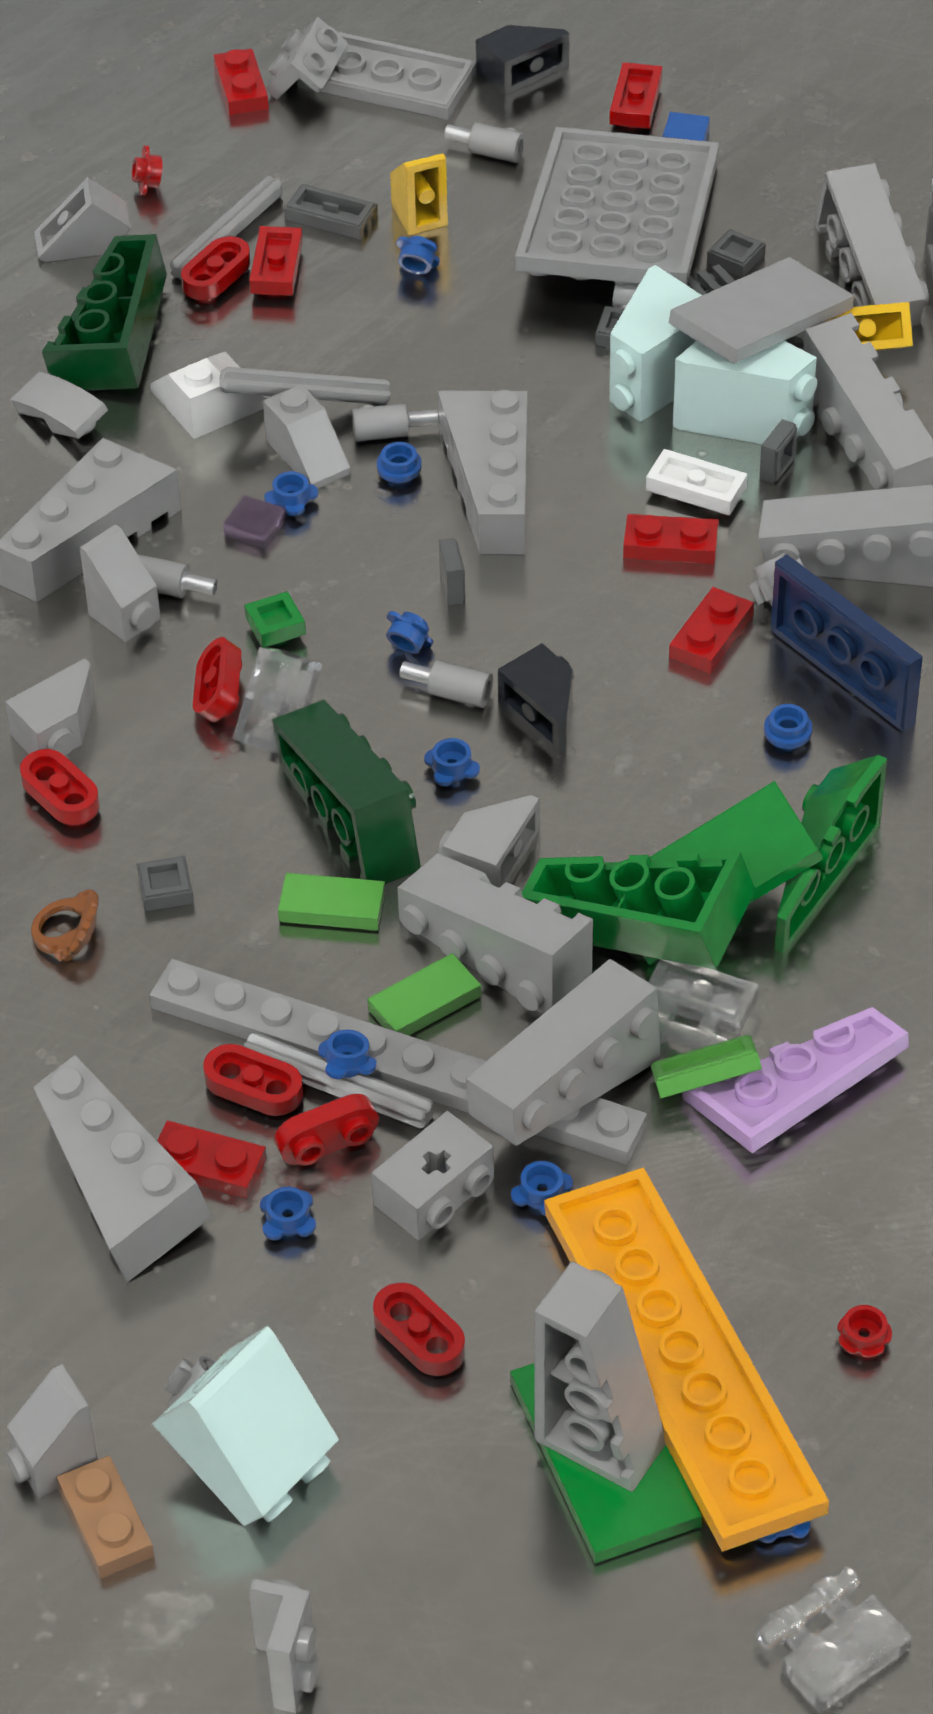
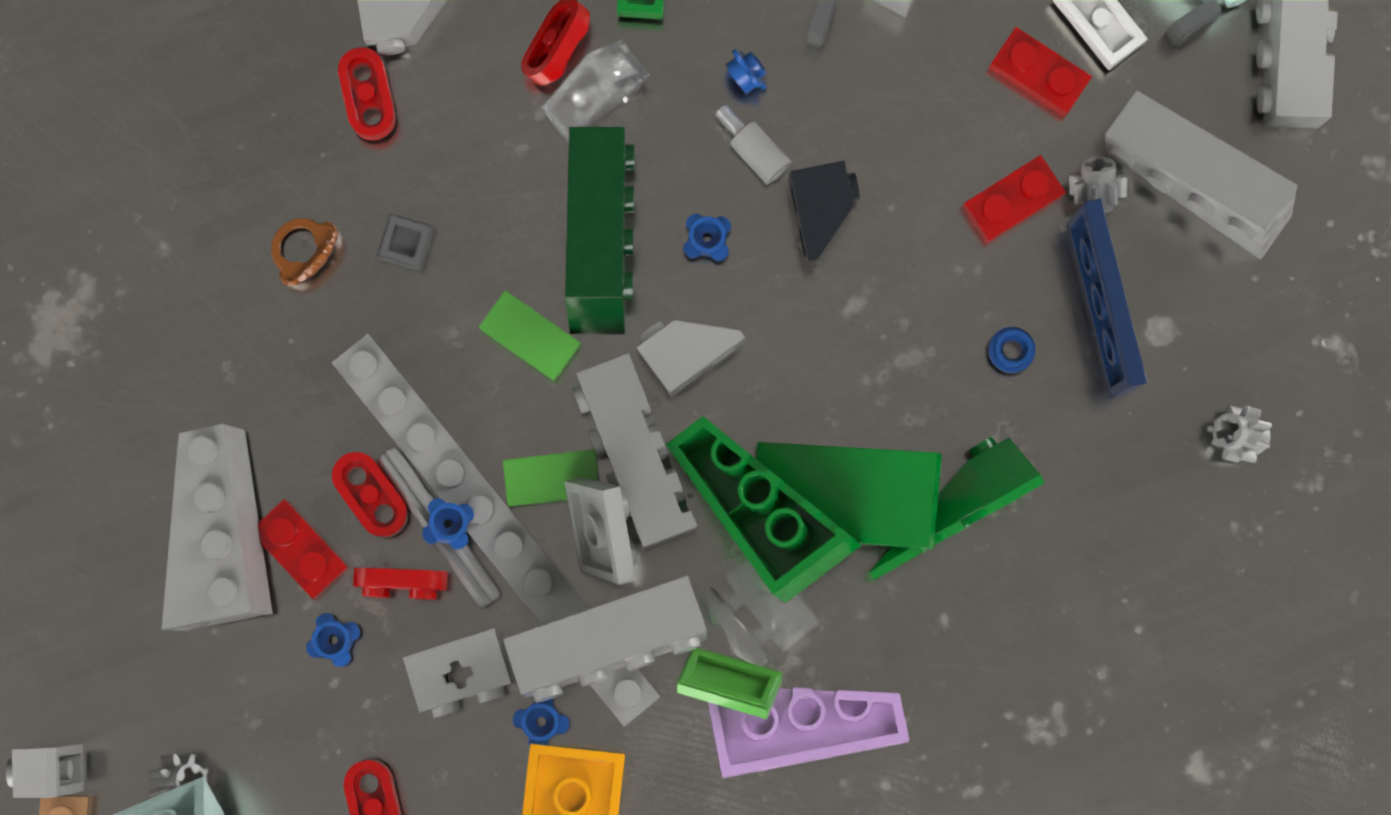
camera: 25 degrees right, 35 degrees up
none -> light grey plate [564,477,637,585]

